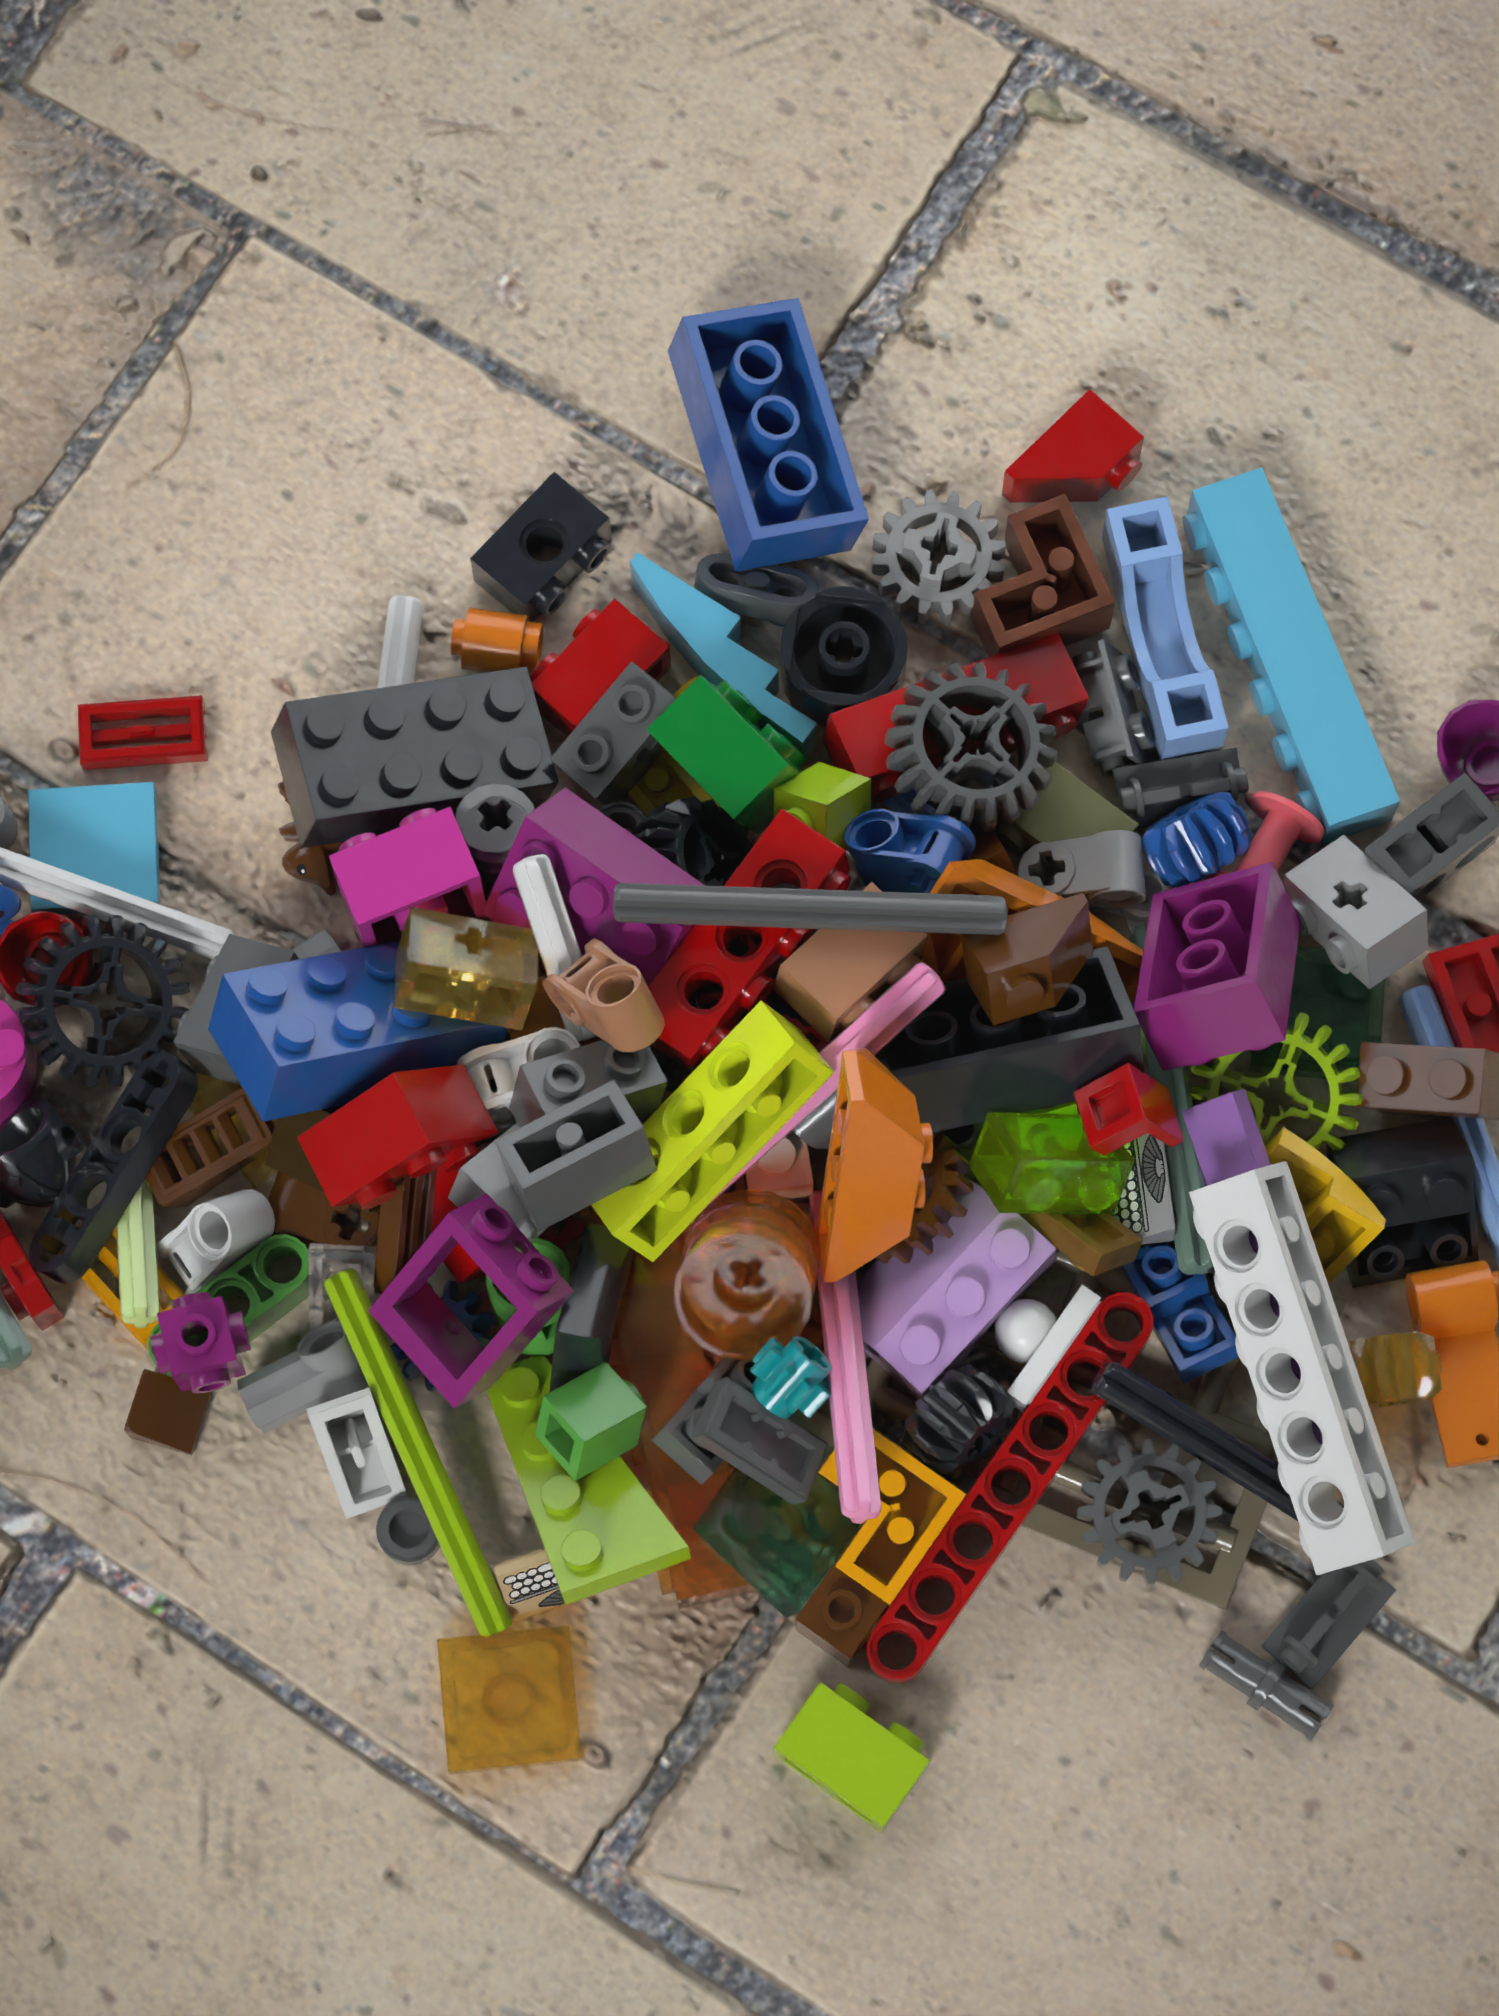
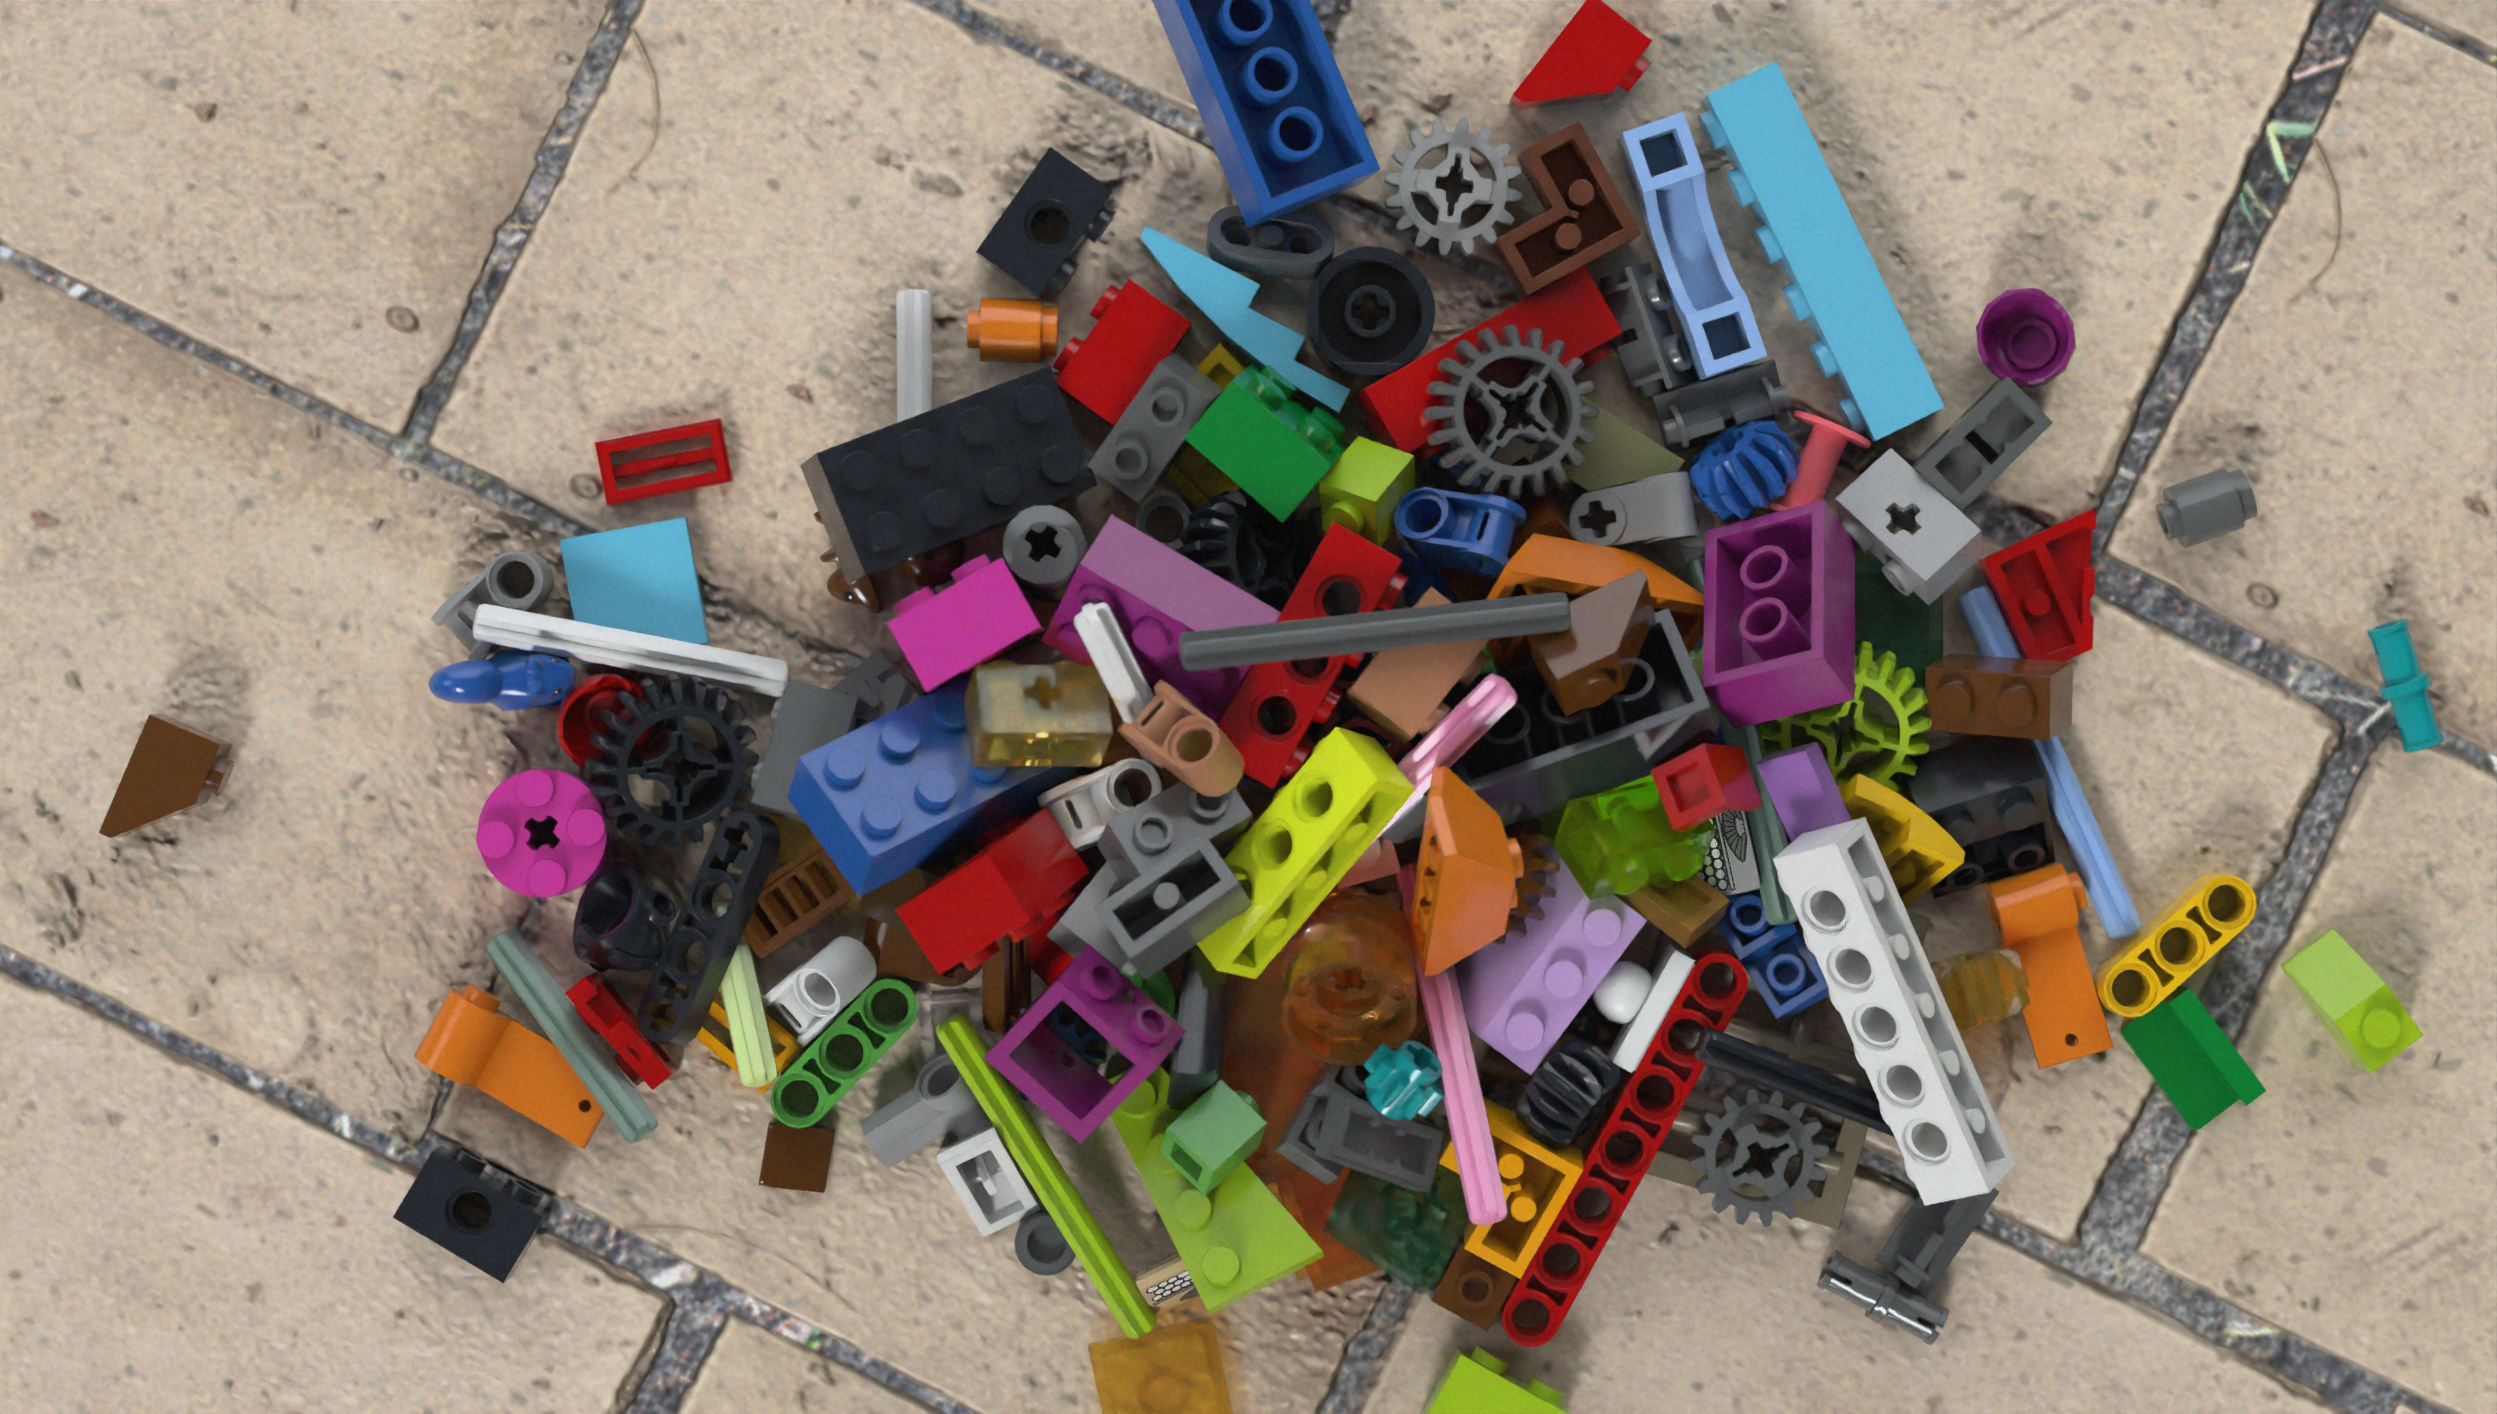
camera: 10 degrees left, 15 degrees up
magenta brick [150,1292,251,1393] -> none

